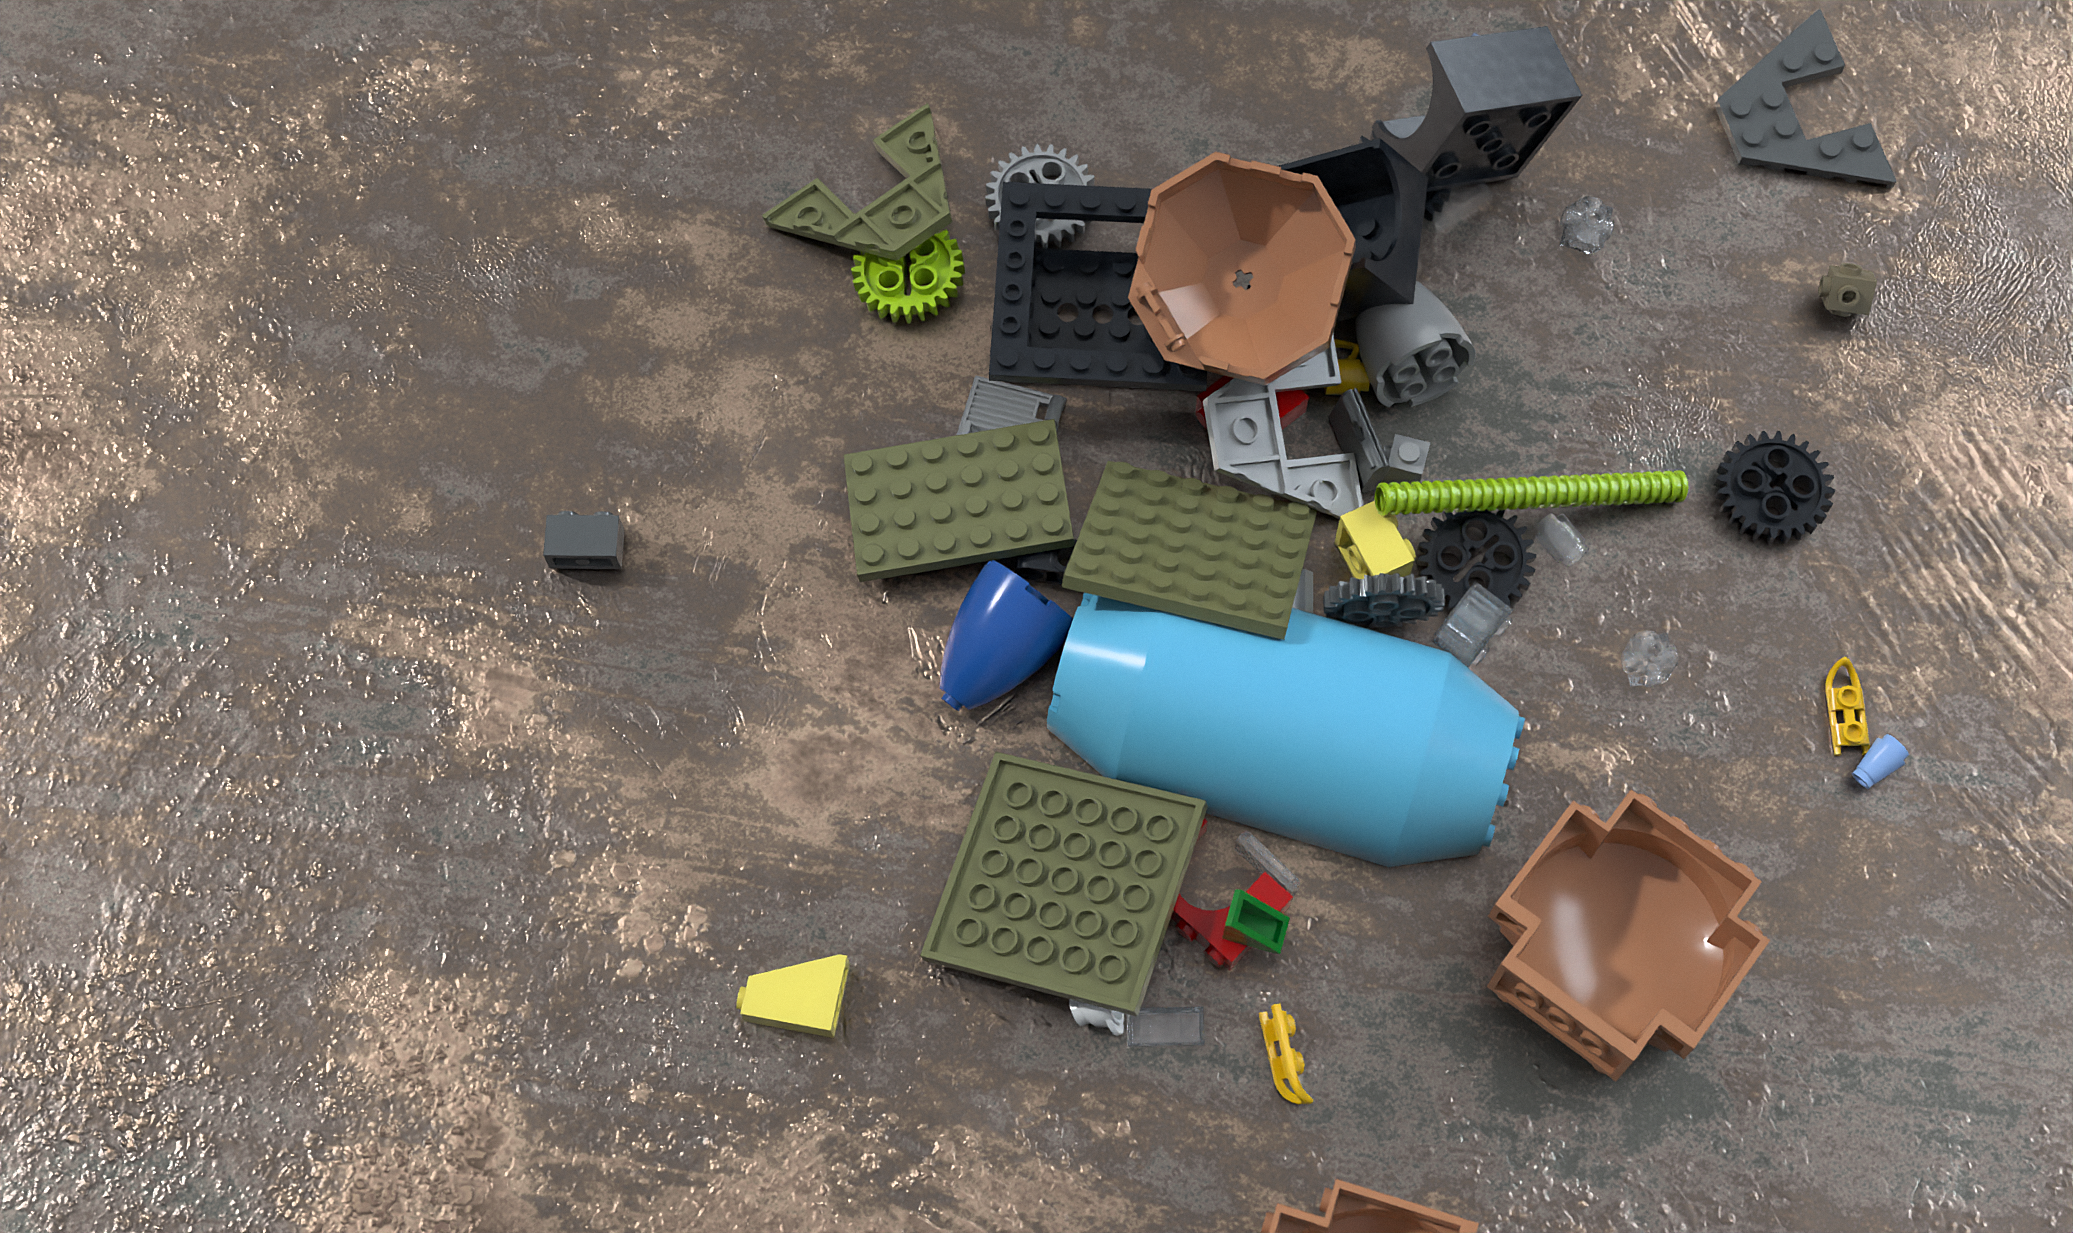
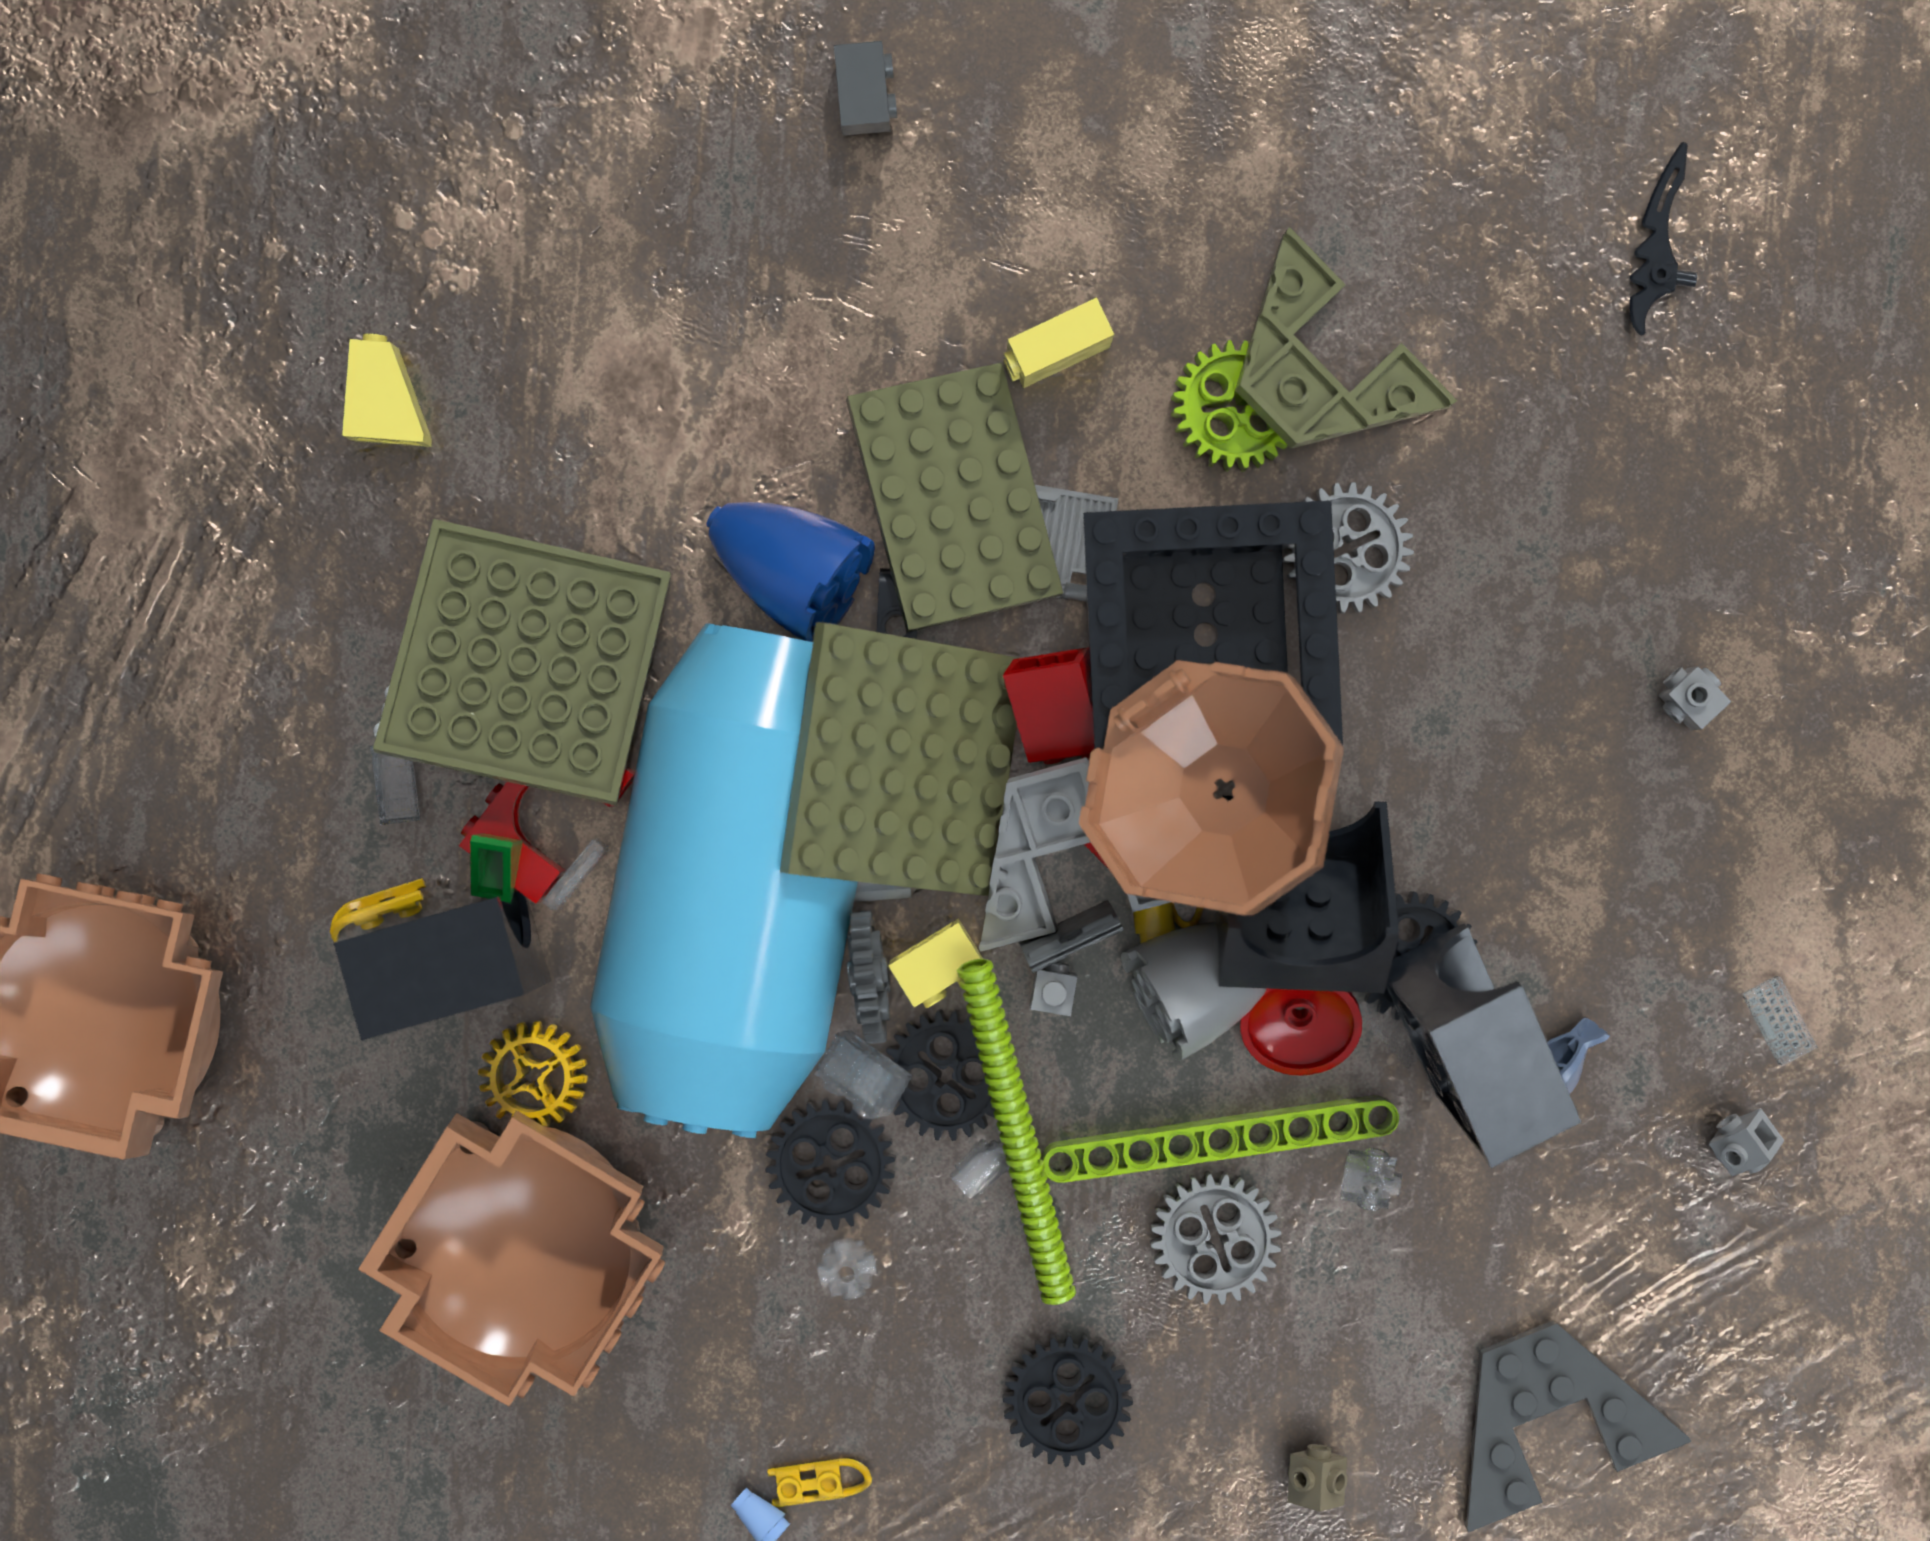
camera: 80 degrees right, 20 degrees up
none -> black container [334,891,551,1041]
none -> yellow gear [478,1021,588,1127]
none -> black gear [765,1098,896,1230]
none -> light yellow brick [1003,298,1114,388]
none -> red brick [1003,647,1094,764]
none -> lime beam [1042,1095,1399,1183]
none -> light grey gear [1150,1172,1281,1305]
none -> red dish [1240,989,1362,1076]

